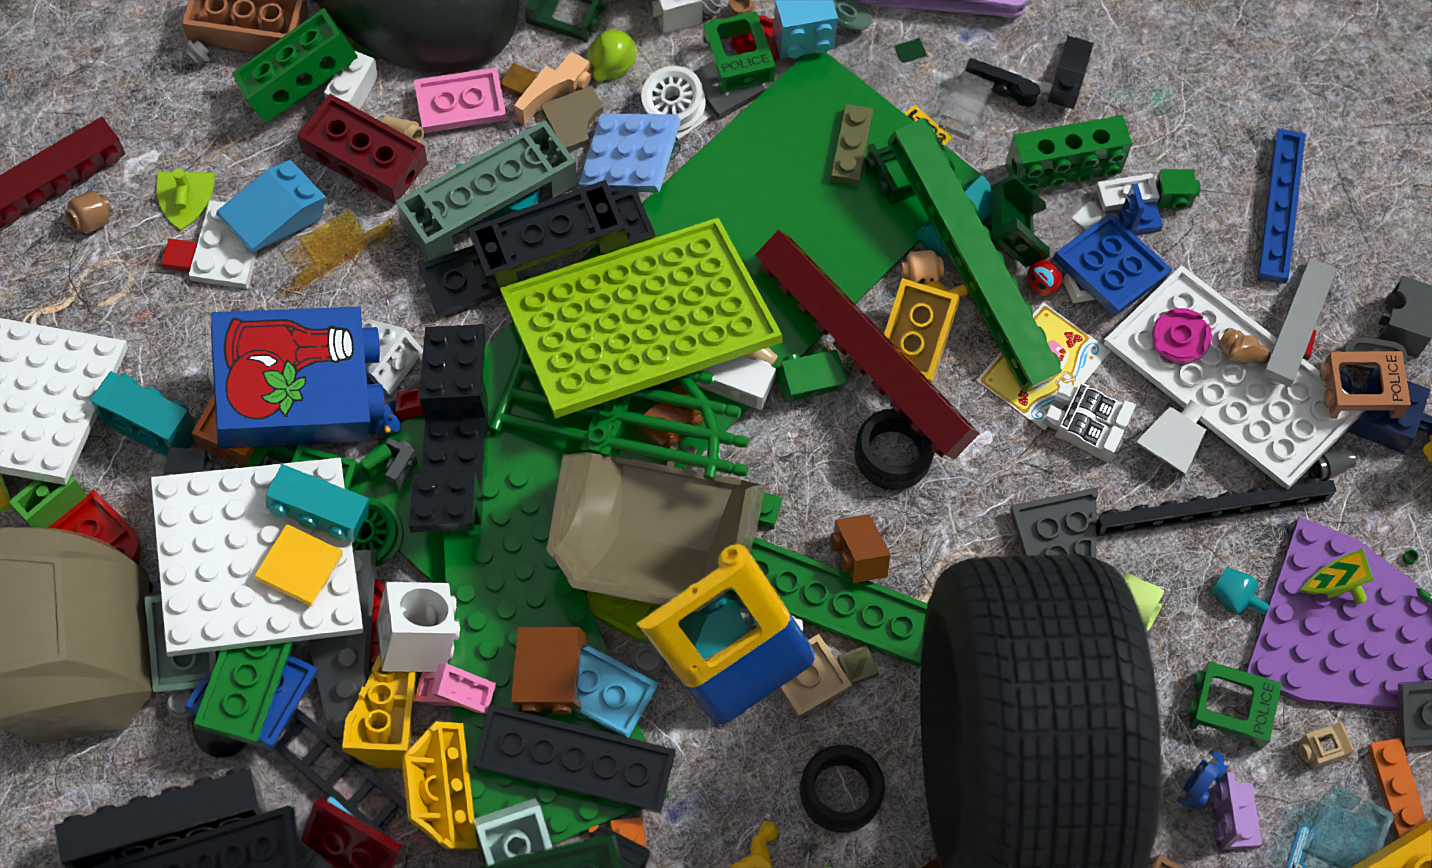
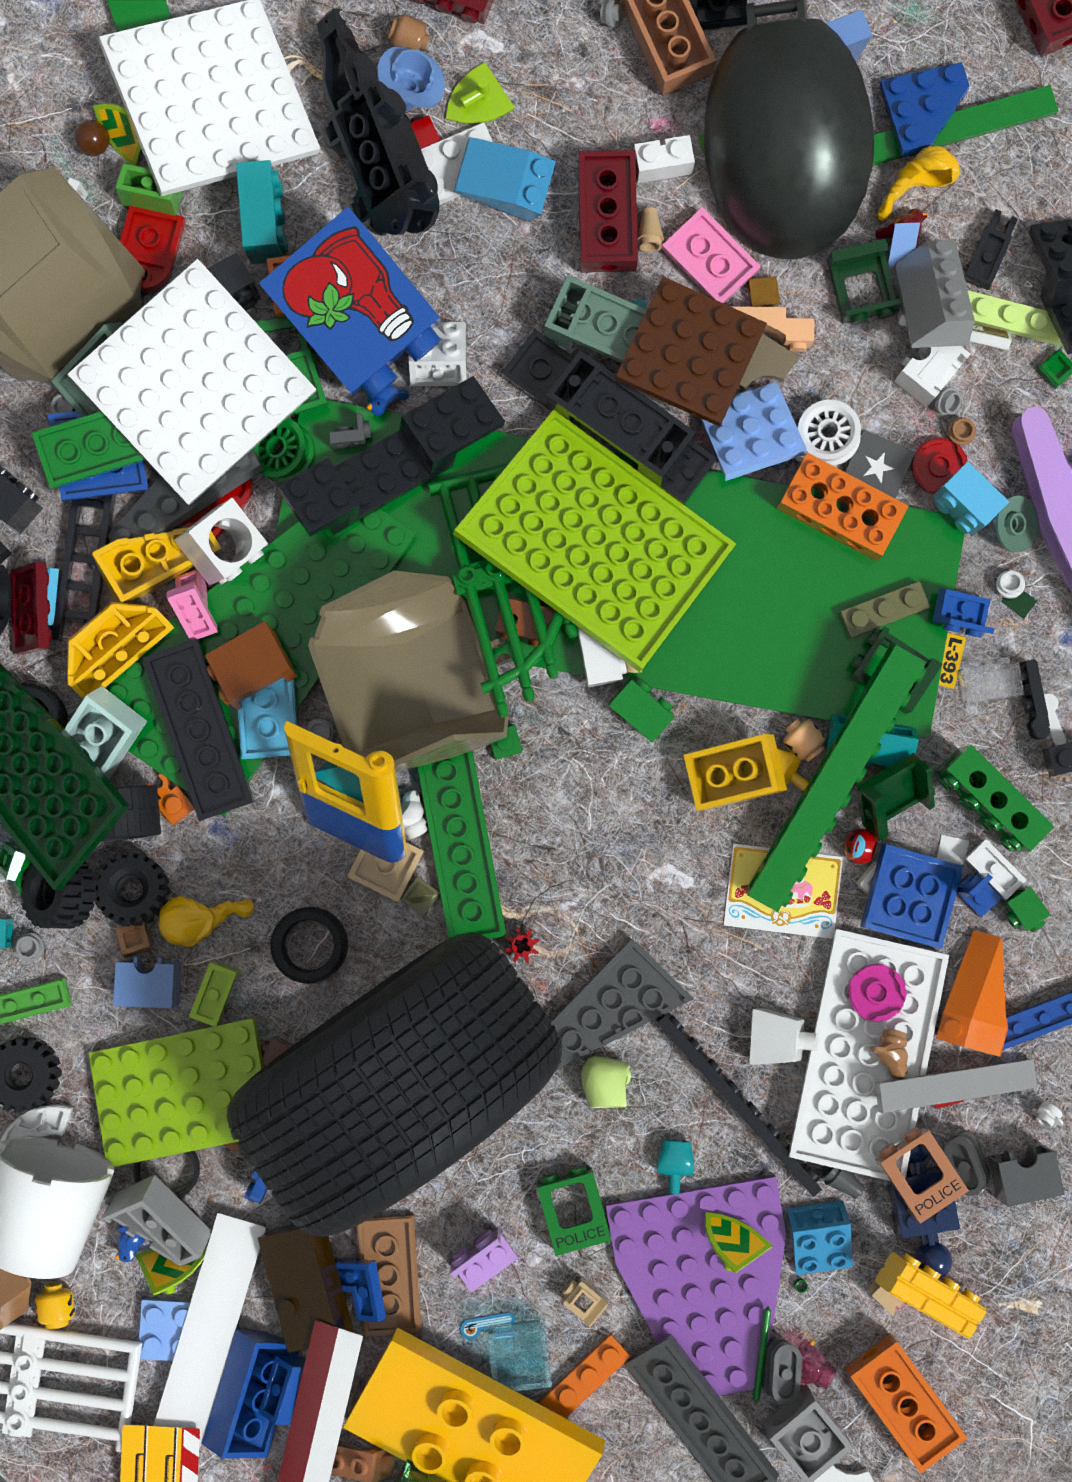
camera: 55 degrees right, 20 degrees up
green brick [232,8,358,123] -> none
yellow tile [255,524,343,607] -> none
teal brick [265,464,369,543] -> none
clear yellow bracket [291,209,394,285] -> none
green tile [360,444,393,480] -> none
red tile [395,387,424,421] -> none
lime piece [586,29,637,83] -> none
green window [703,11,776,93] -> none
dark red brick [755,229,980,459] -> none
dark orange brick [830,514,890,583] -> none
black tyre [854,408,935,490] -> none
white hips [1043,382,1136,463] -> none
blue plate [1177,749,1228,809] -> none
none -> black animal [317,8,439,236]
none -> medium blue hat [377,47,445,112]
none -> reddish brown plate [615,276,767,427]
none -> orange brick [776,452,909,561]
none -> dark azure bracket [786,1200,853,1275]
none -> blue bracket [932,588,994,638]
none -> orange wedge [936,930,1008,1057]
none -> white plate [996,570,1025,599]
none -> white plate [1031,1102,1063,1128]

